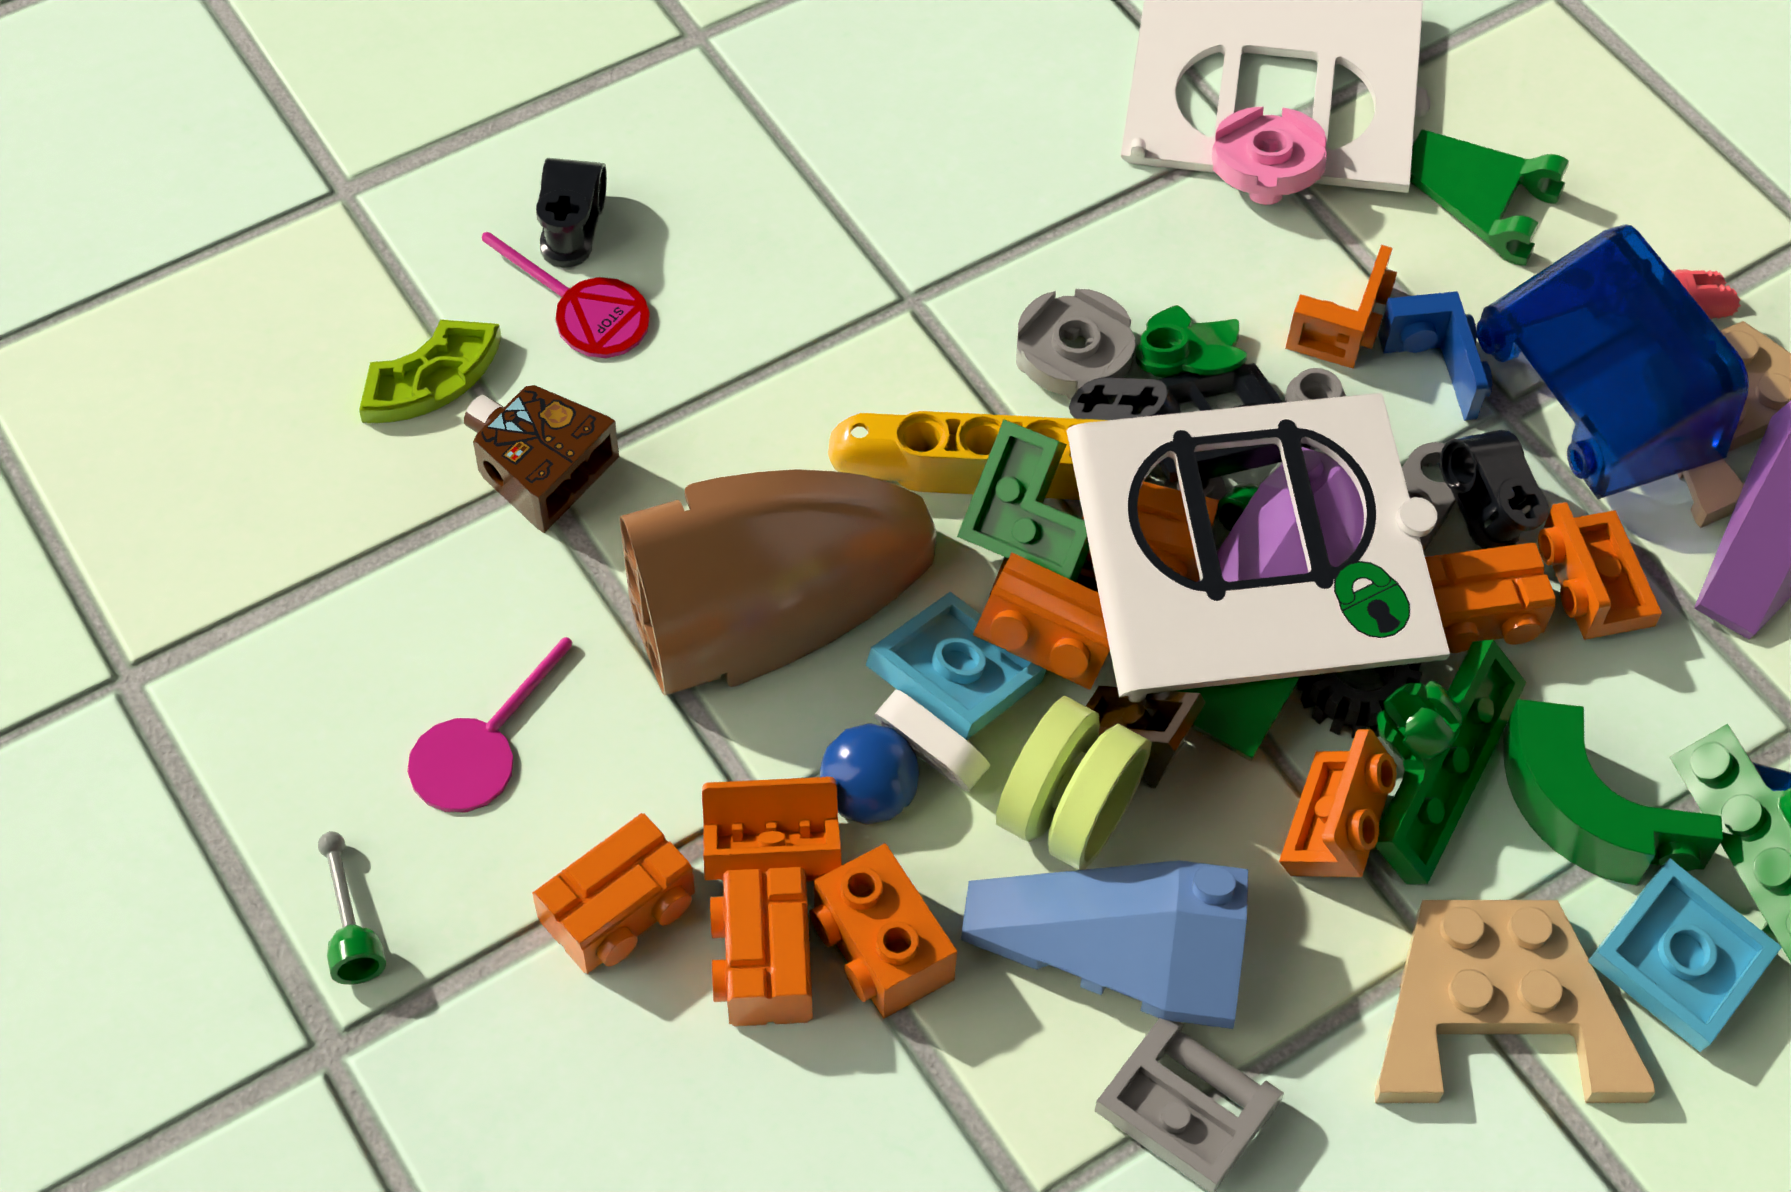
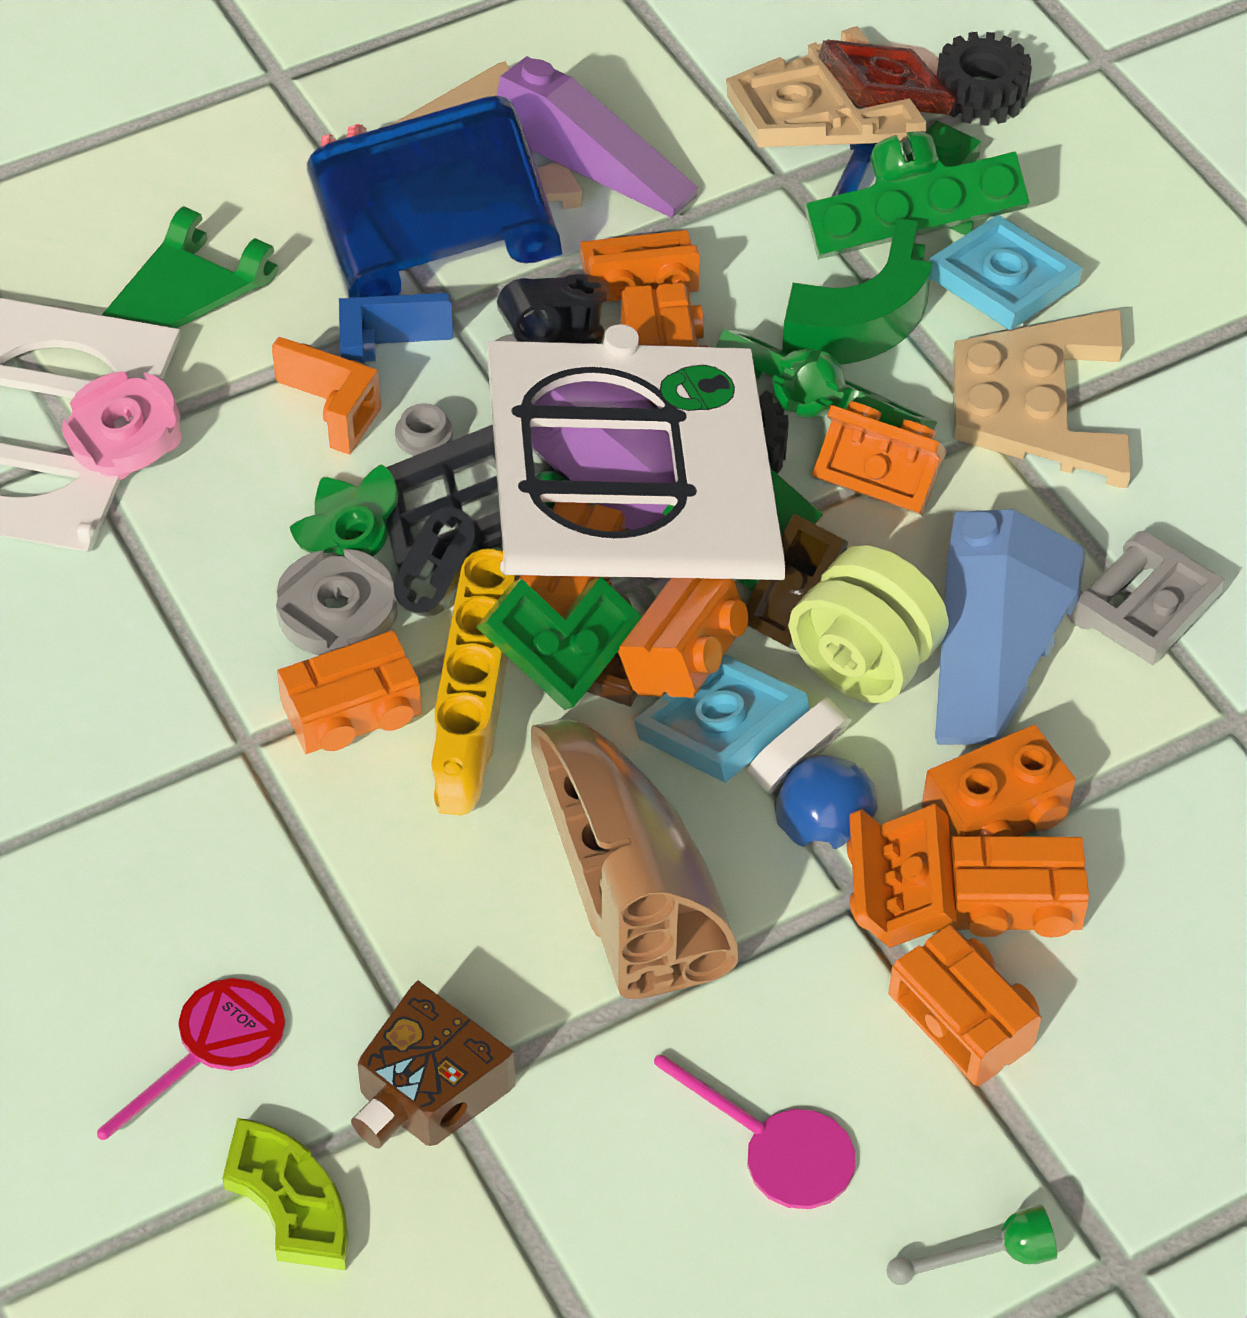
camera: 85 degrees left, 5 degrees down
black piece [536,157,607,267] -> none
none -> orange brick [277,630,422,754]

